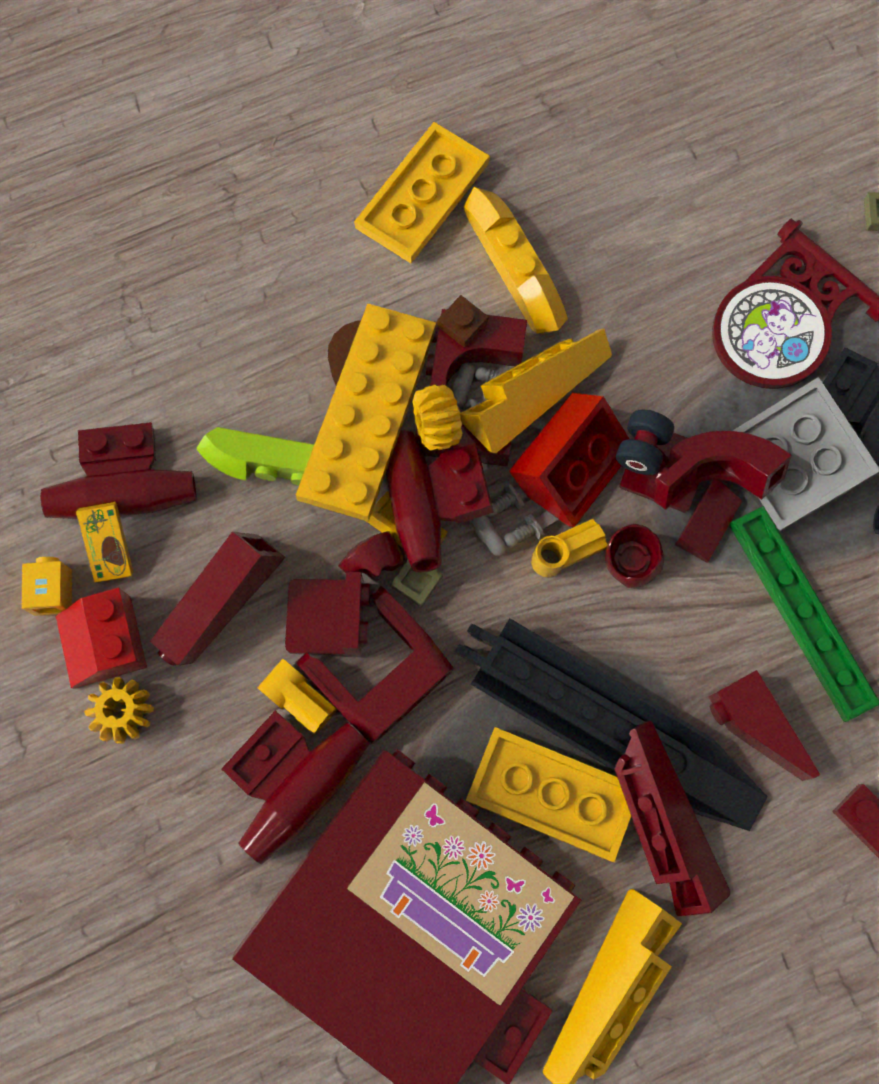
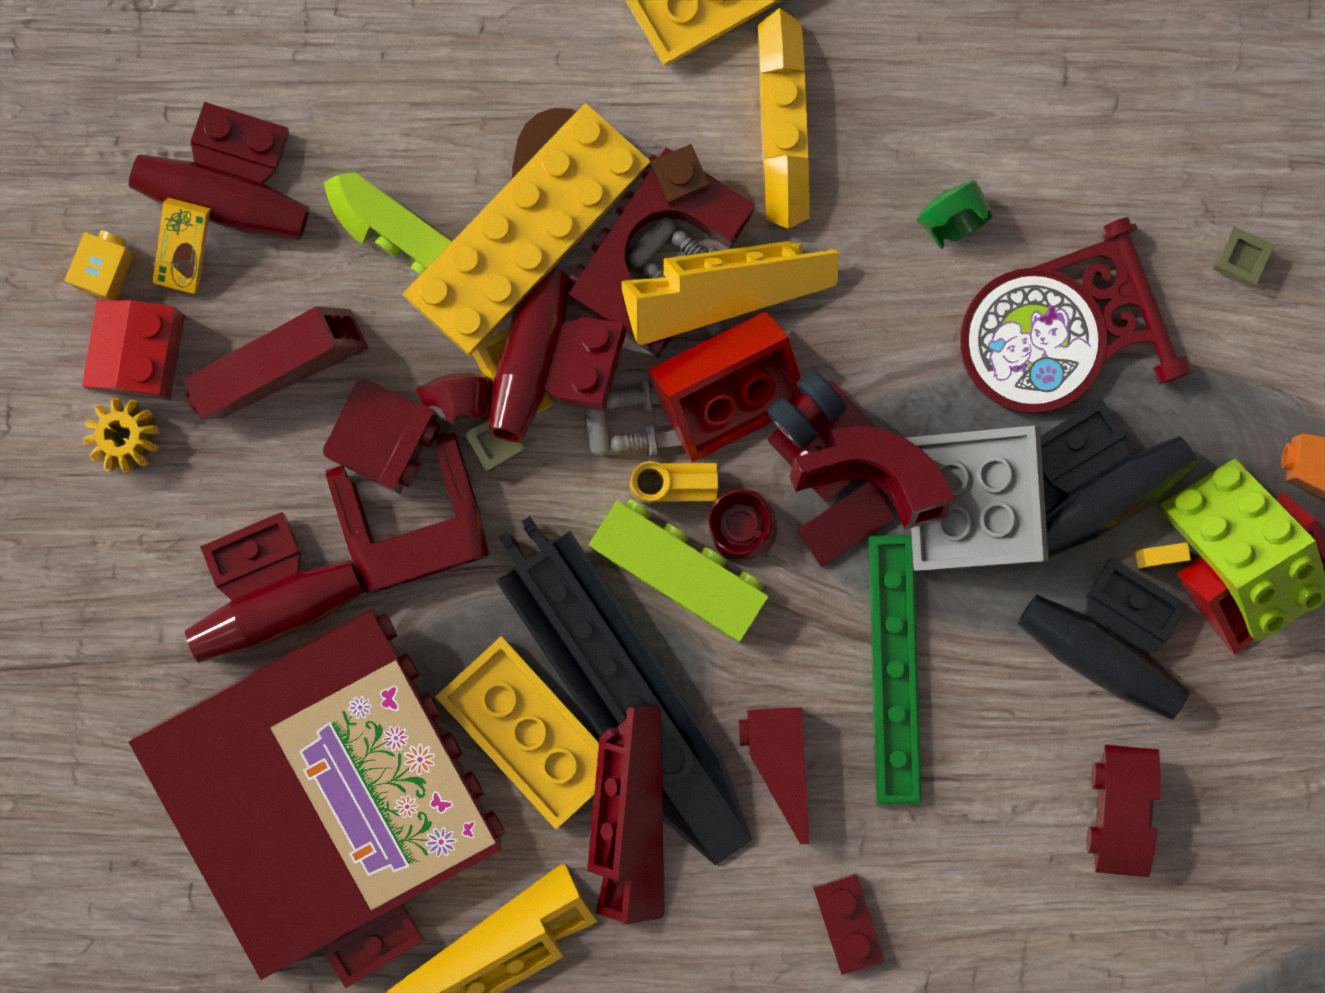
camera: 30 degrees right, 10 degrees up
yellow piece [257,659,337,735] -> none
yellow gear [412,385,463,450] -> none
none -> lime brick [588,499,769,643]
none -> green hair [916,180,993,249]

